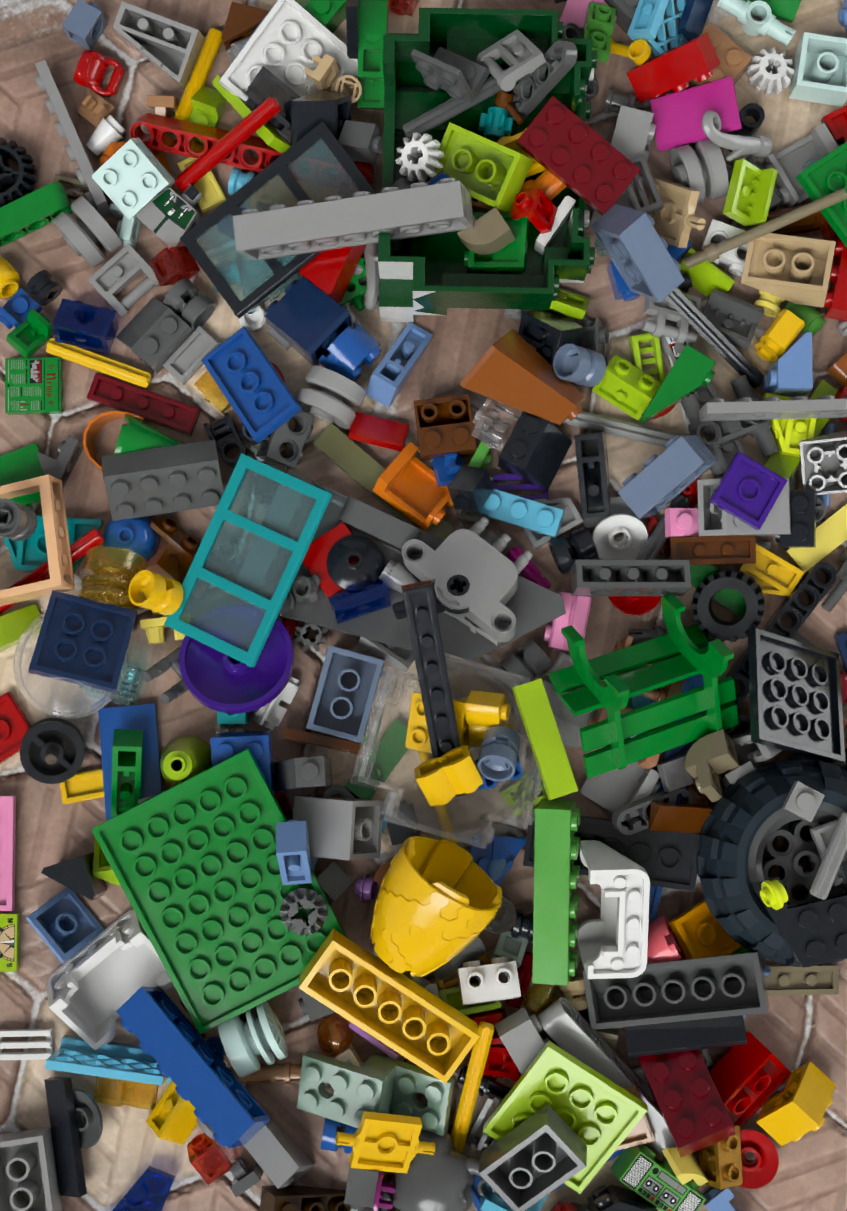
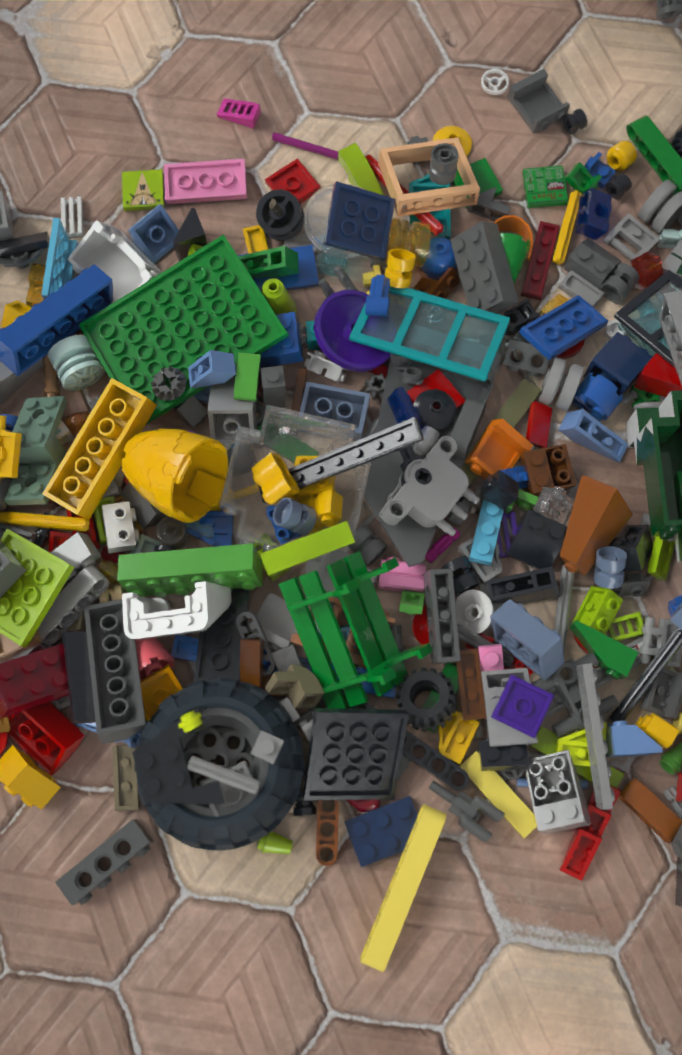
camera: 85 degrees right, 10 degrees down
none -> bright green slope [234,352,261,401]
none -> blue piece [365,274,390,317]
none -> bright green bracket [399,590,425,615]

